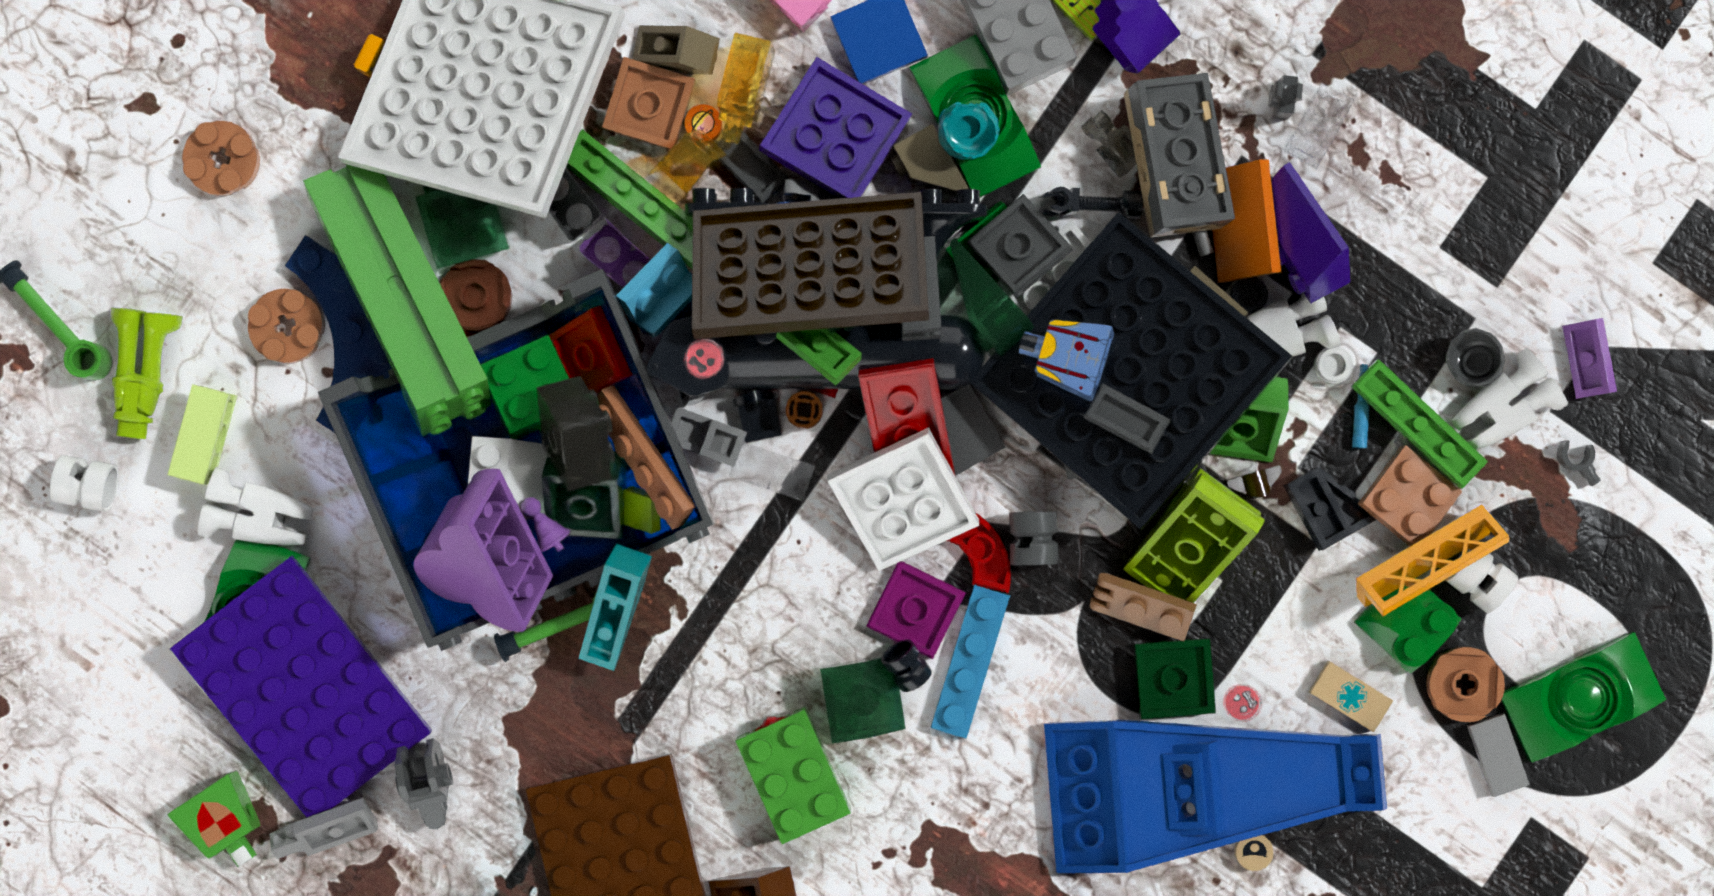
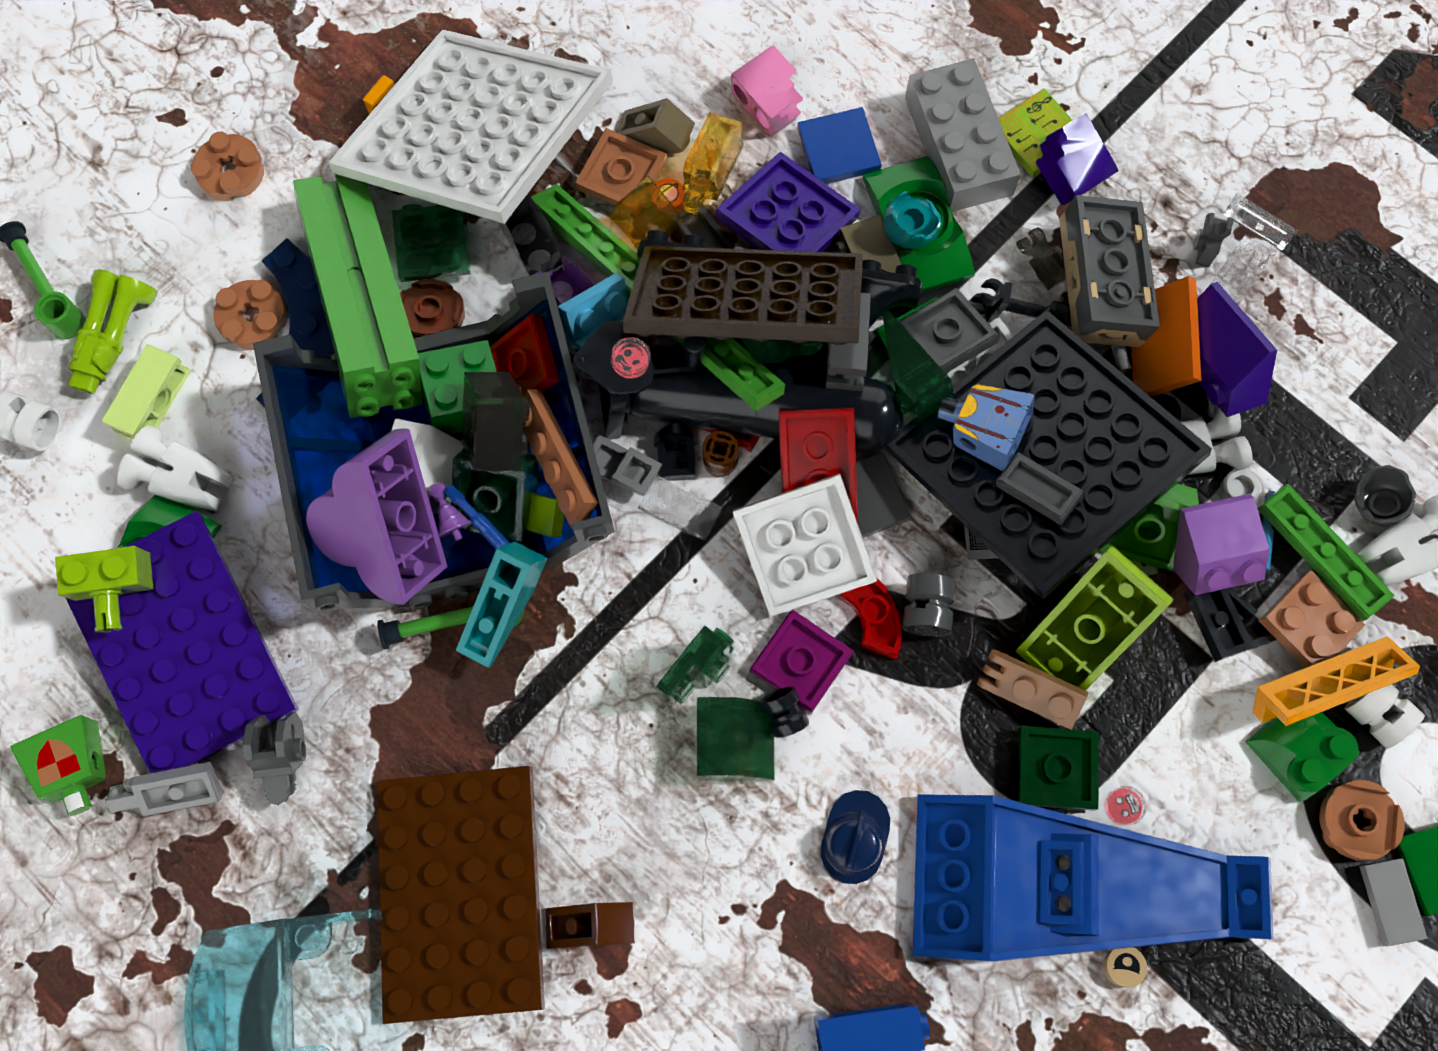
camera: 15 degrees right, 15 degrees down
bright green piece [736,707,851,844] -> none
dark azure plate [930,585,1010,739] -> none
tan tile [1308,660,1393,732] -> none
none -> lime brick [55,546,153,632]
none -> blue piece [444,484,510,549]
none -> clear green plate [656,625,734,708]
none -> dark blue piece [821,790,890,884]
none -> medium lavender slope [1173,494,1270,595]
none -> clear slope [1223,193,1298,250]

